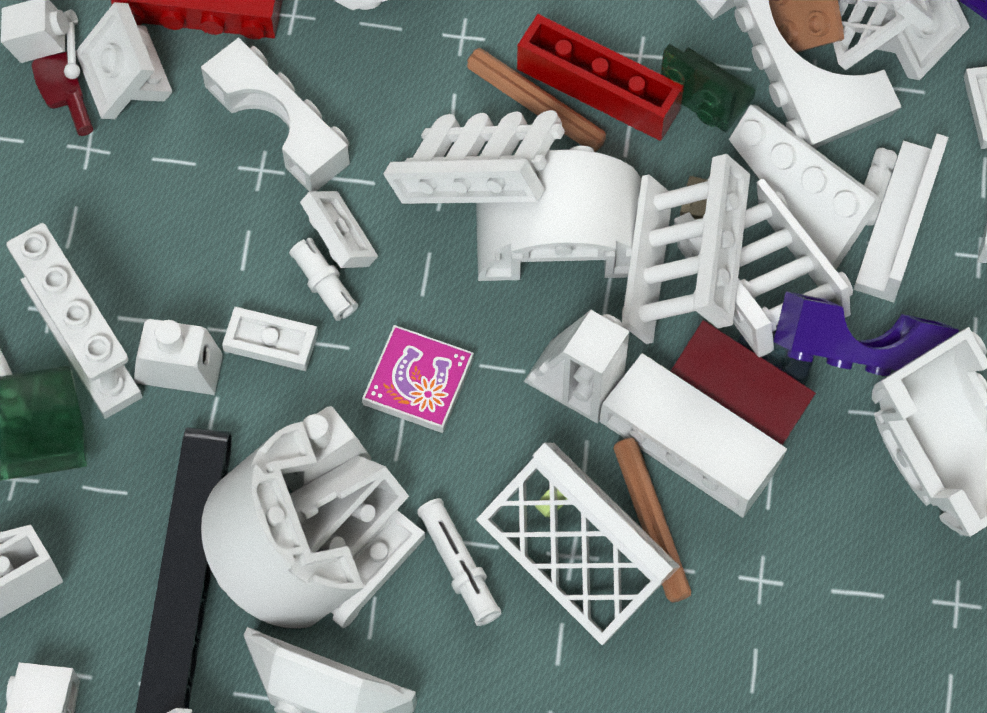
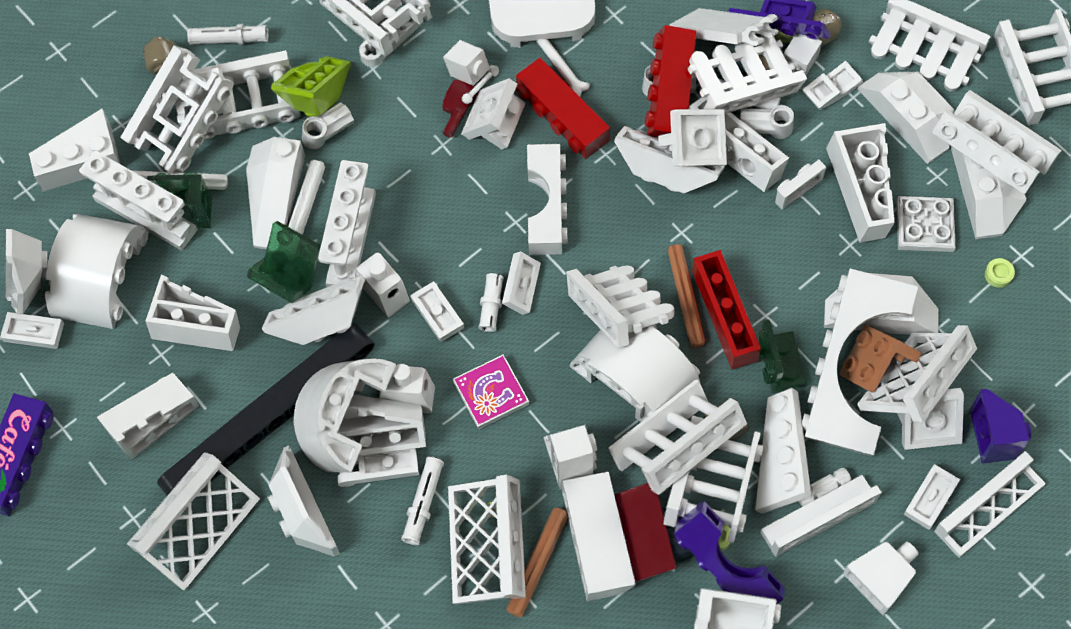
camera: 45 degrees right, 0 degrees up
none -> white wedge [262,276,365,345]

